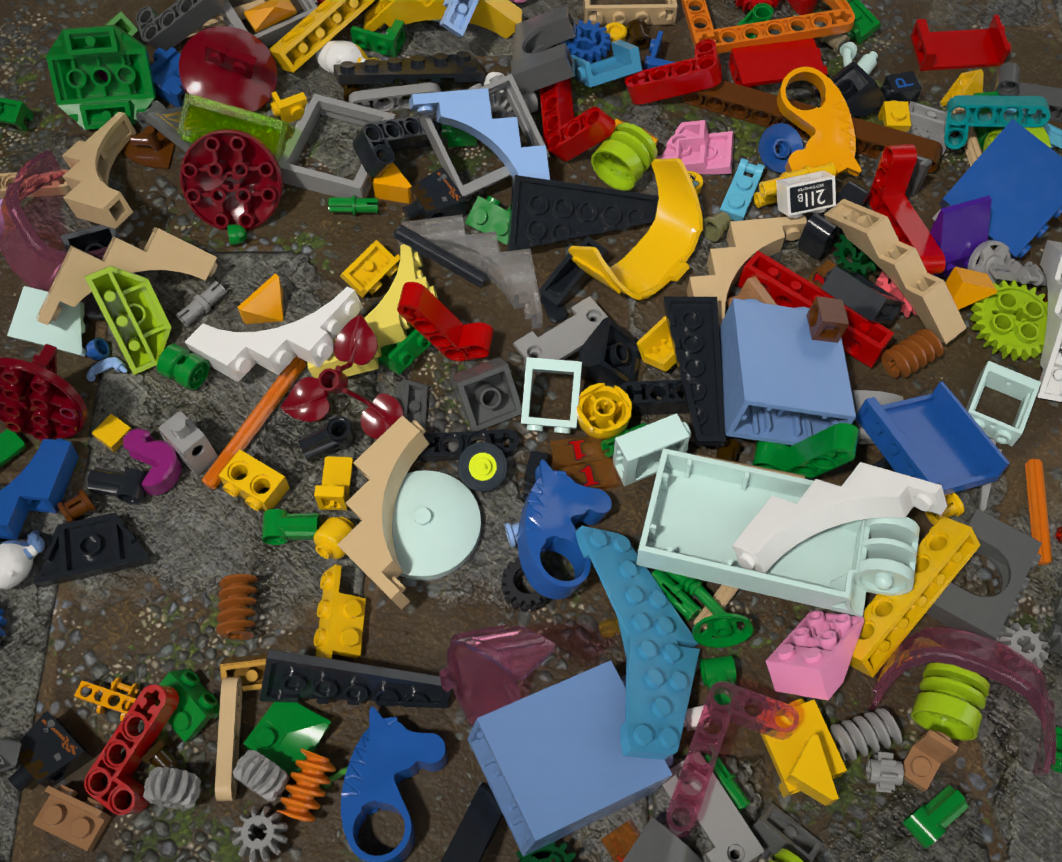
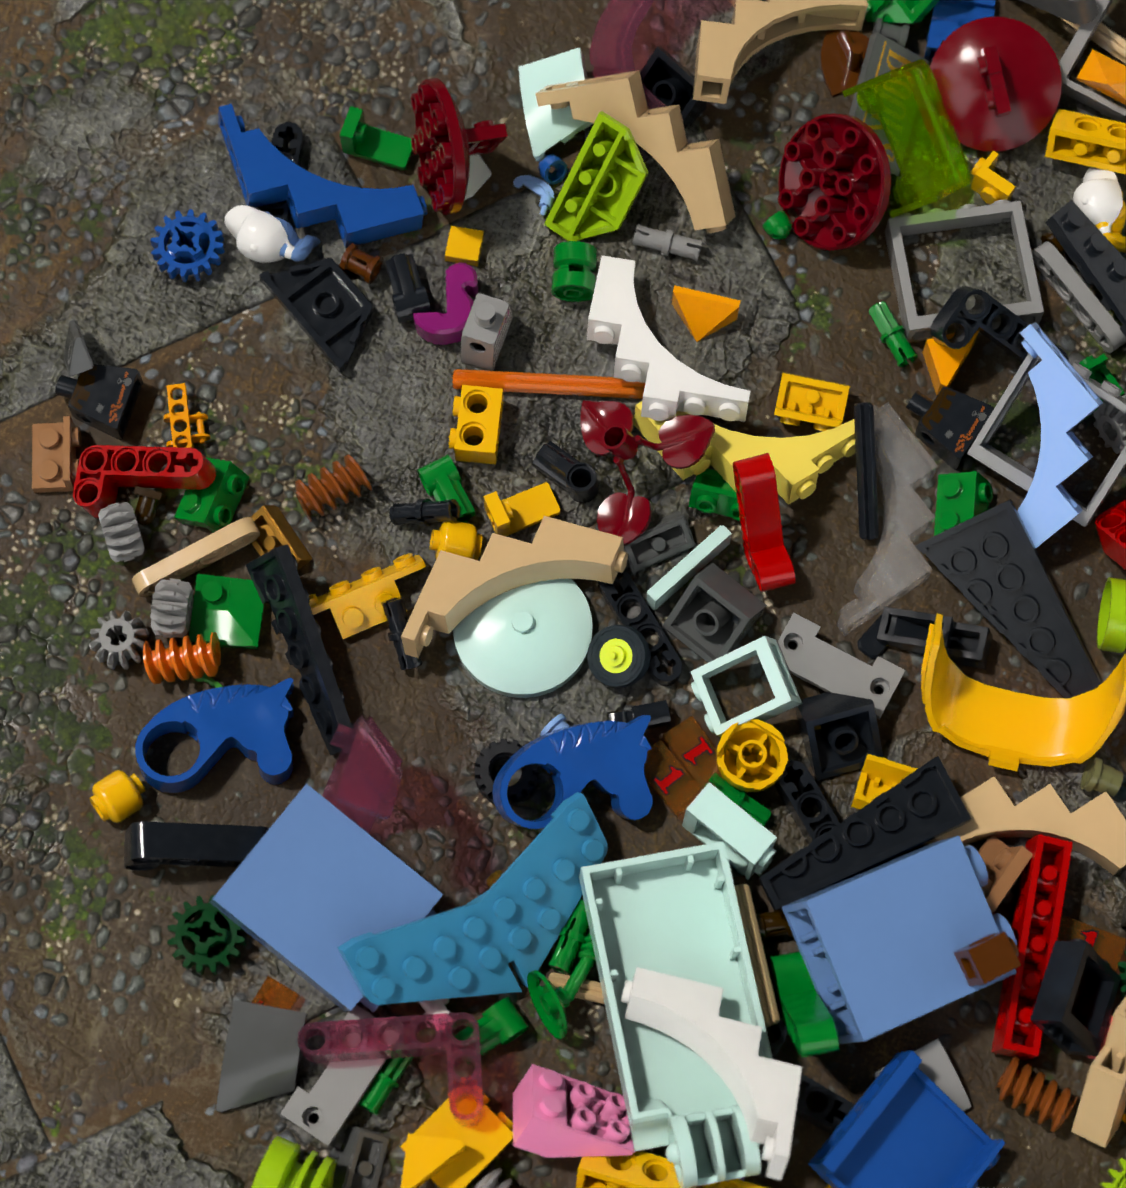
camera: 65 degrees right, 10 degrees up
none -> black pin [381,597,422,670]
none -> black pin [389,499,460,526]
none -> light aqua tile [646,525,732,611]

